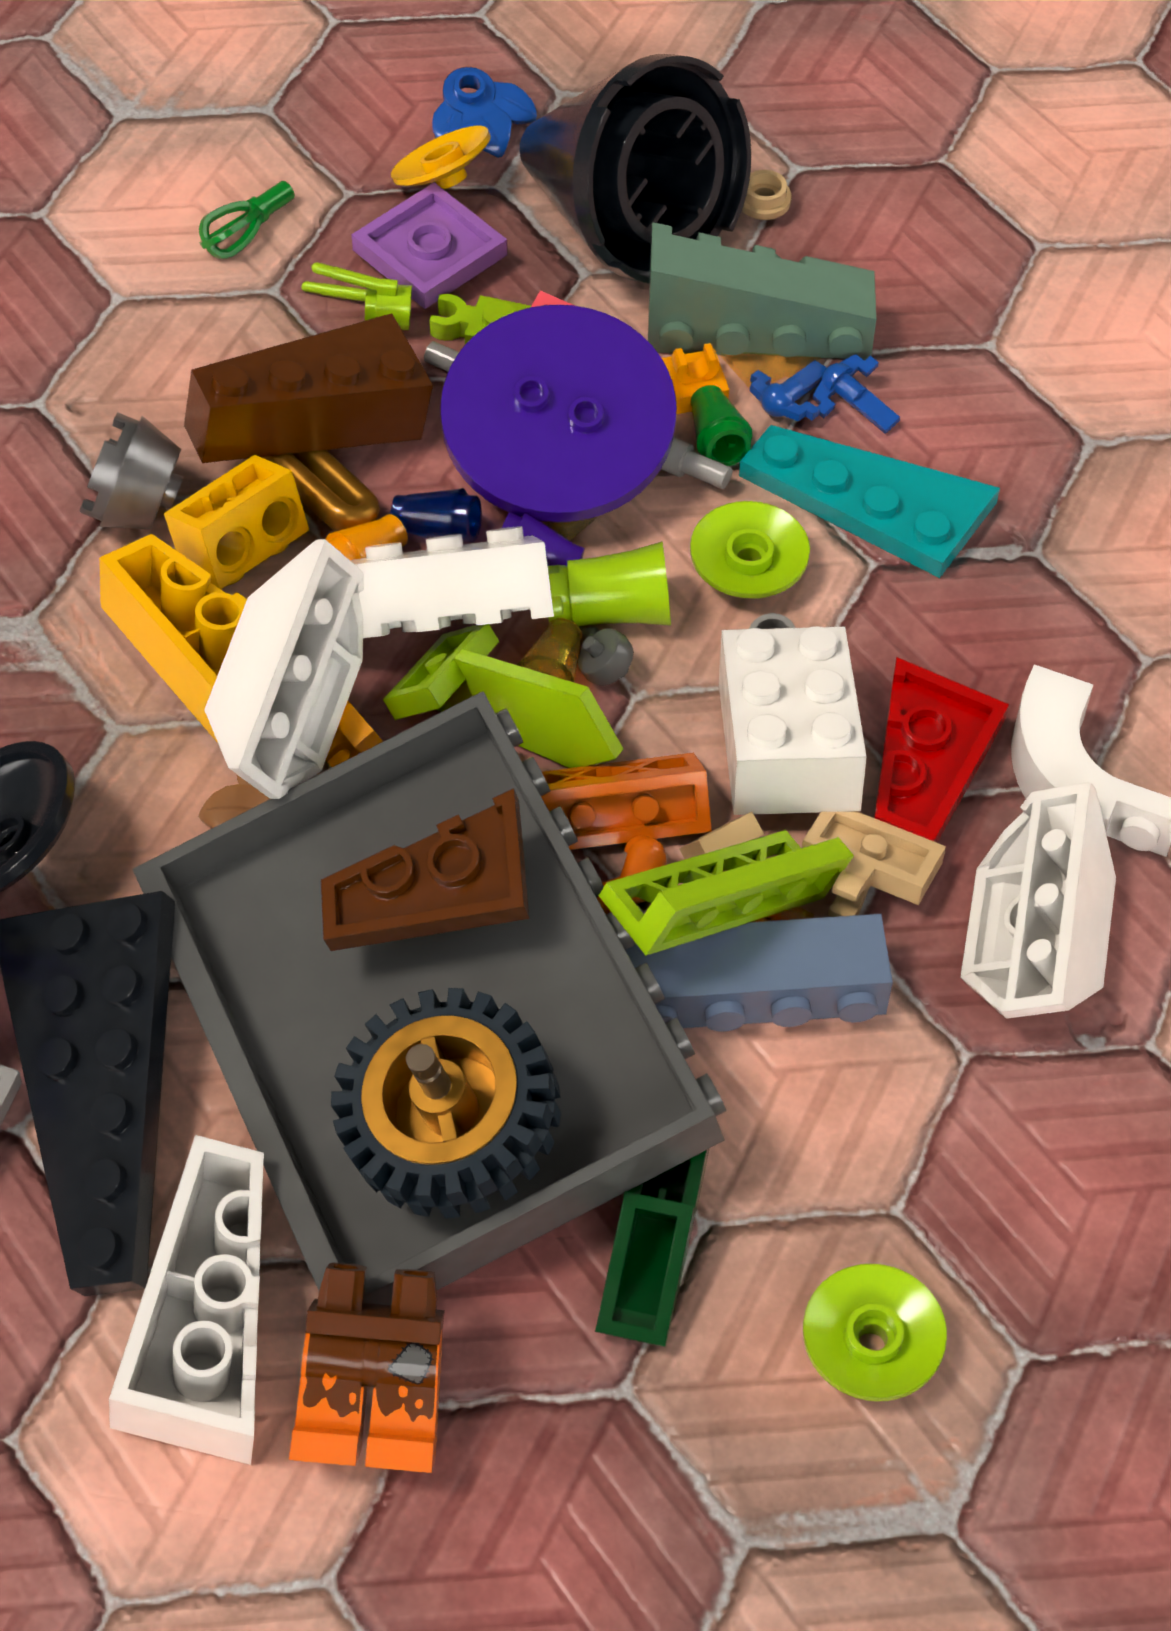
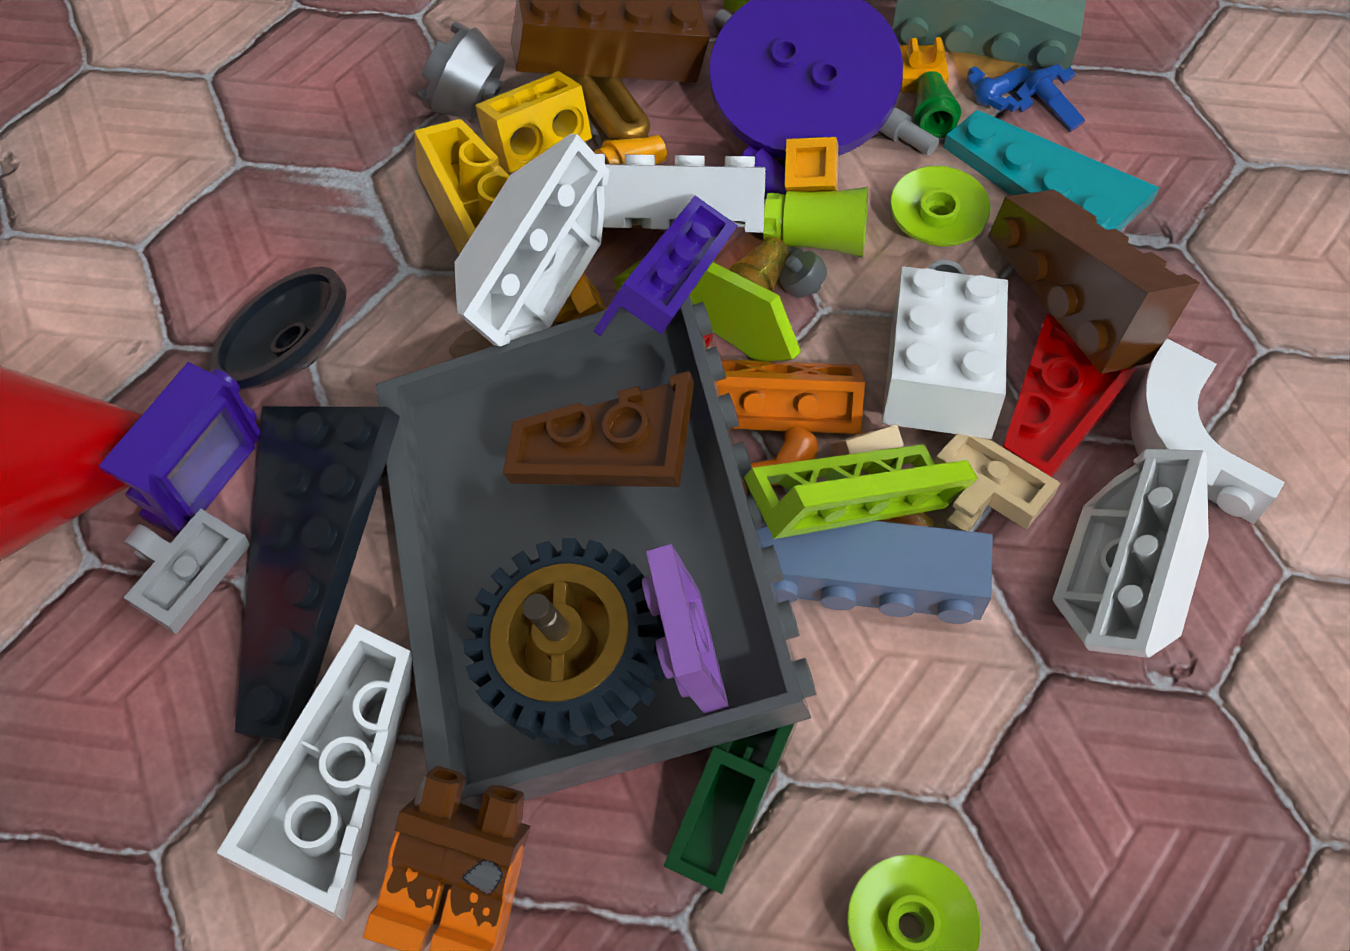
camera: 15 degrees right, 5 degrees up
clear blue cone [390,488,482,543] -> none
none -> dark purple panel [593,195,738,336]
none -> medium lavender plate [642,544,729,715]
none -> light orange tile [785,137,839,192]
none -> reddish brown wedge [988,189,1200,374]

